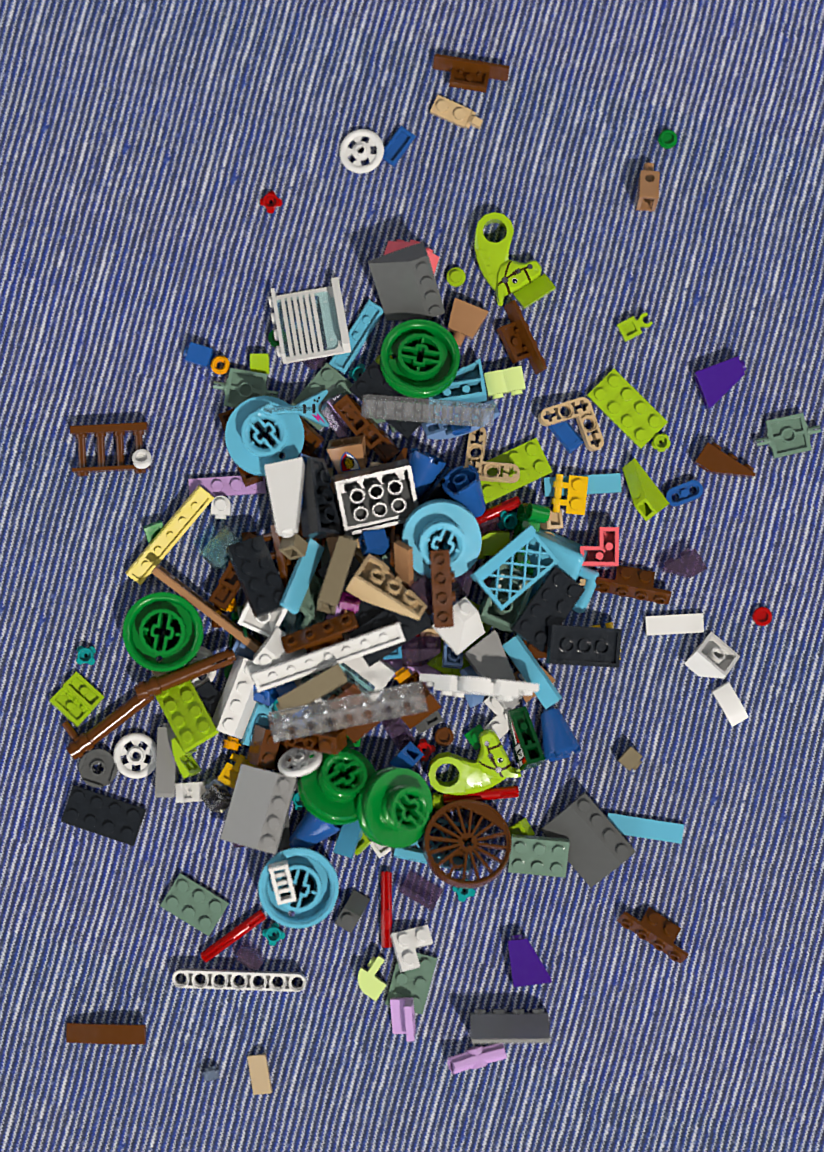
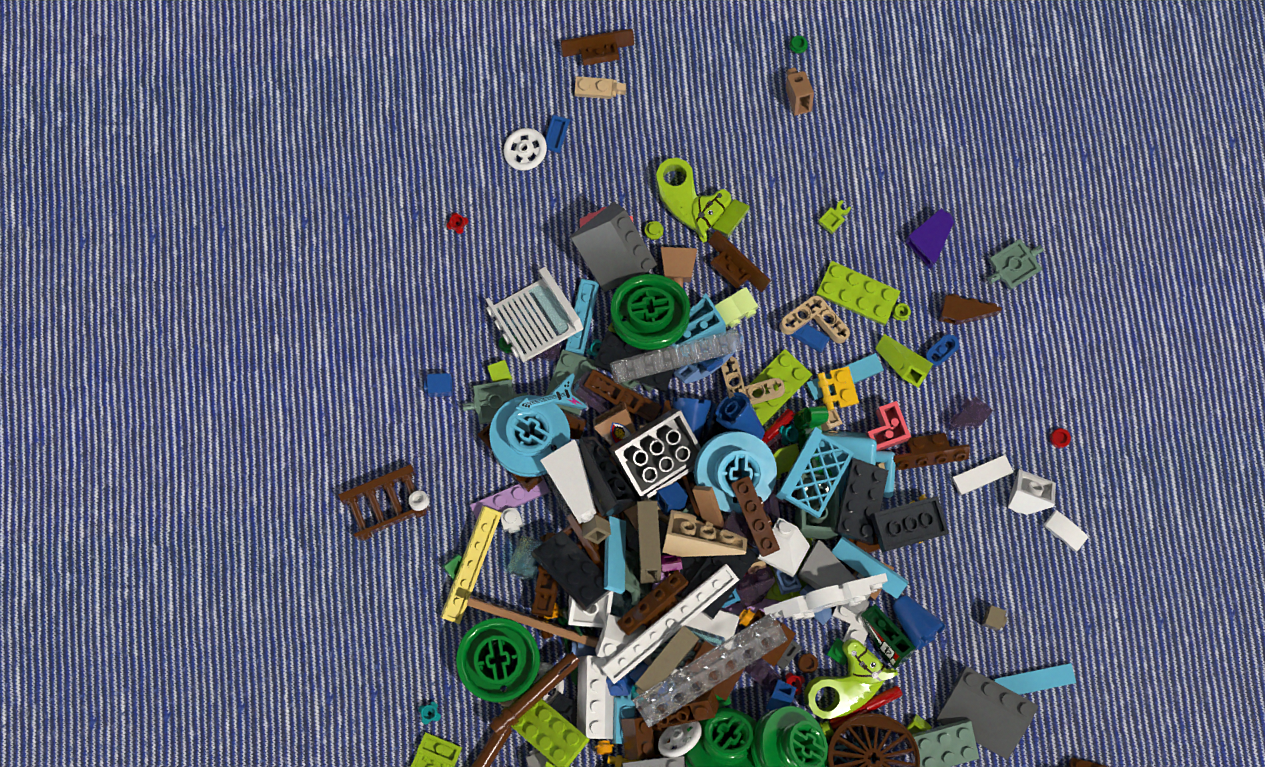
camera: 25 degrees left, 10 degrees down
light orange plate [211,355,230,375] -> none

